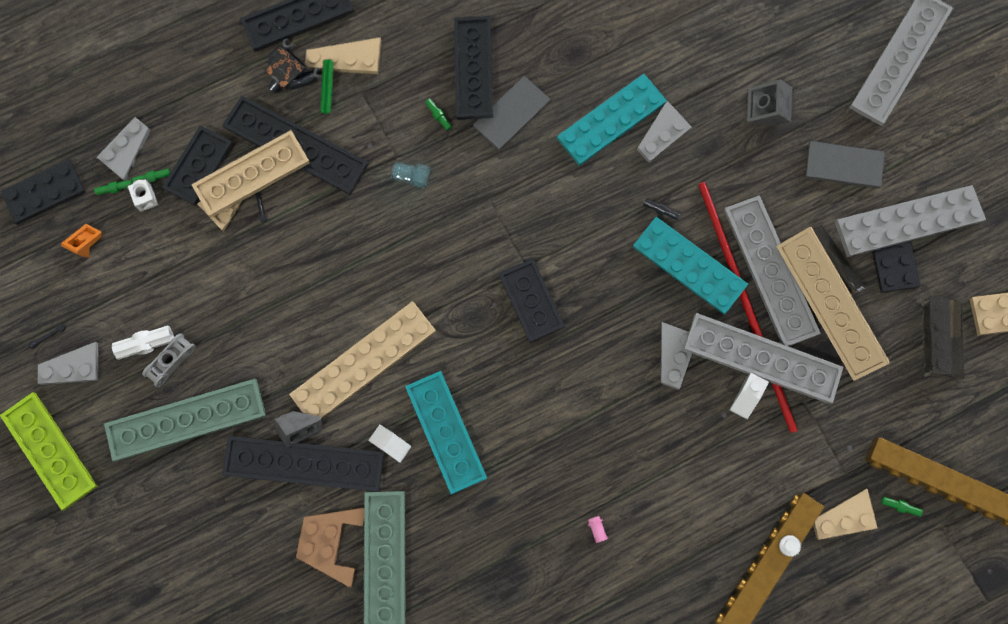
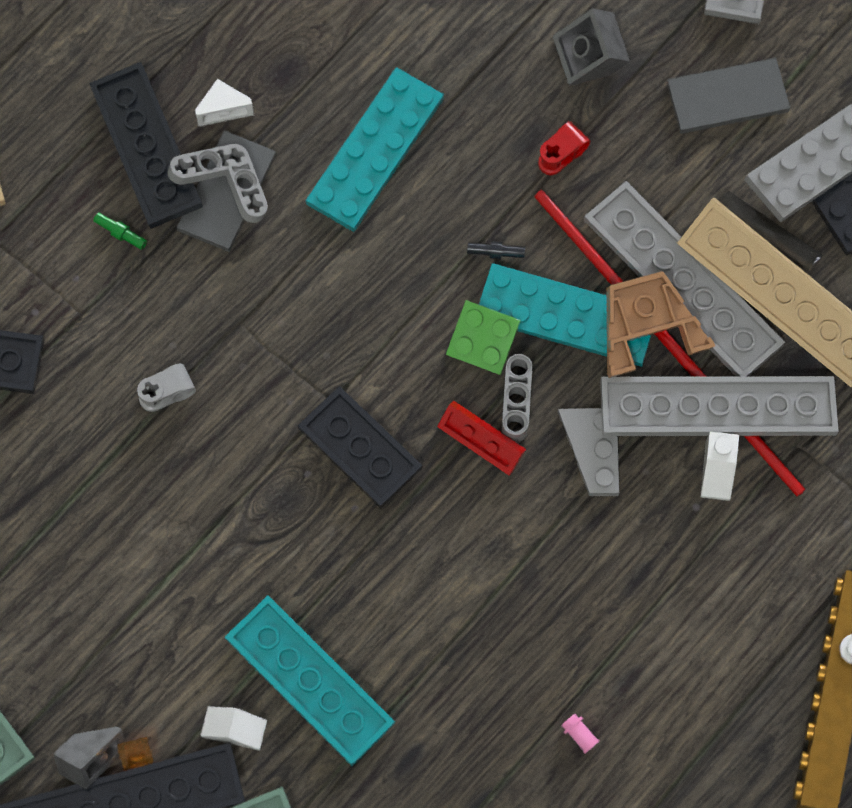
camera: 25 degrees left, 5 degrees down
tan plate [289,301,436,419] -> none
clear light blue piece [391,162,431,188] -> none
light grey wing [637,101,692,163] -> none
none -> clear orange plate [117,736,155,771]
none -> light grey piece [137,363,196,412]
none -> light grey beam [168,144,268,223]
none -> white slope [195,79,254,126]
none -> red plate [437,401,526,475]
none -> bright green plate [446,300,521,375]
none -> light grey beam [501,354,532,443]
none -> red piece [538,121,591,175]
none -> medium nougat wing [606,271,715,378]

